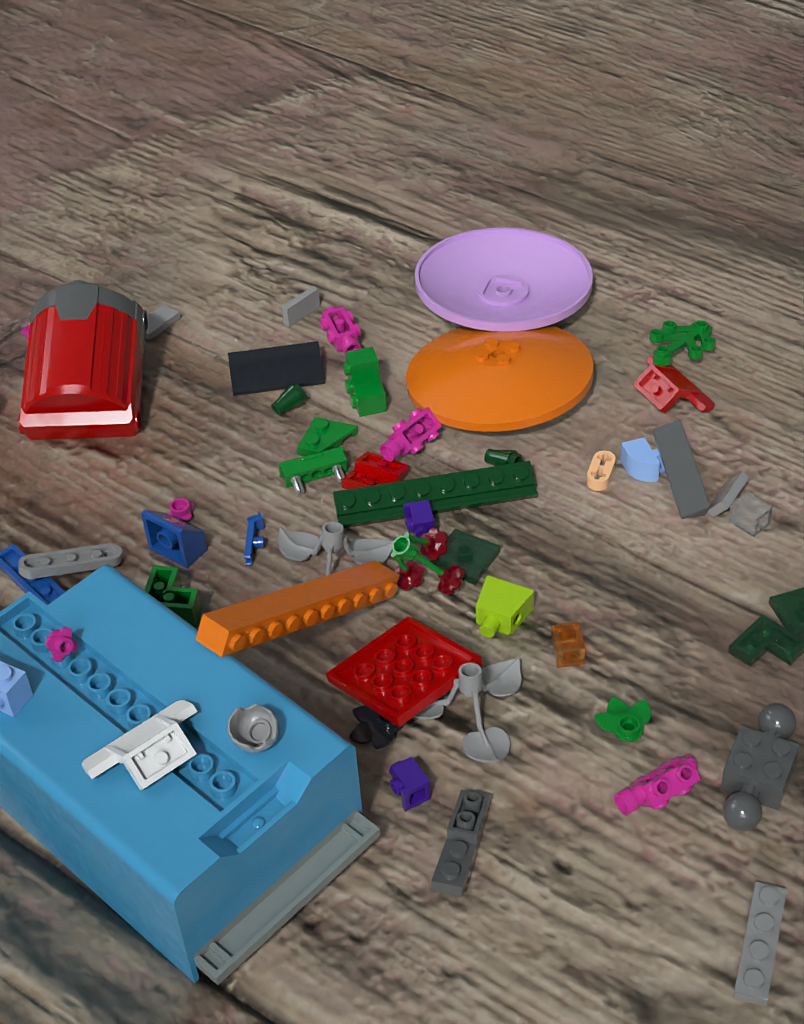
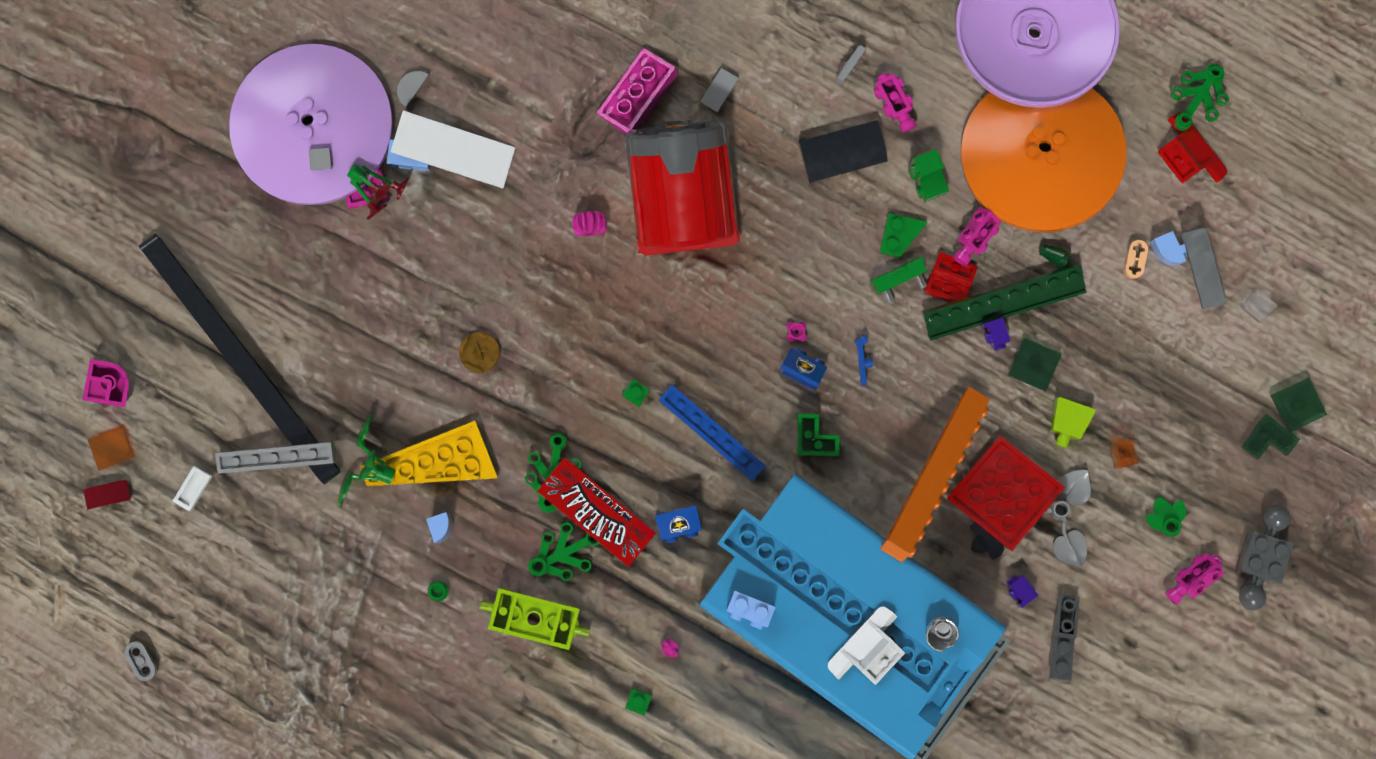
camera: 10 degrees left, 40 degrees up
light grey plate [18,543,122,580] -> none
dark pink plate [46,627,78,662] -> none
dark green cone [271,384,307,416] -> none
light grey plant [278,521,393,576] -> none
dark red plant [391,527,465,595] -> none
light grey tile [707,471,749,517] -> none
light grey plate [733,881,787,1006] -> none

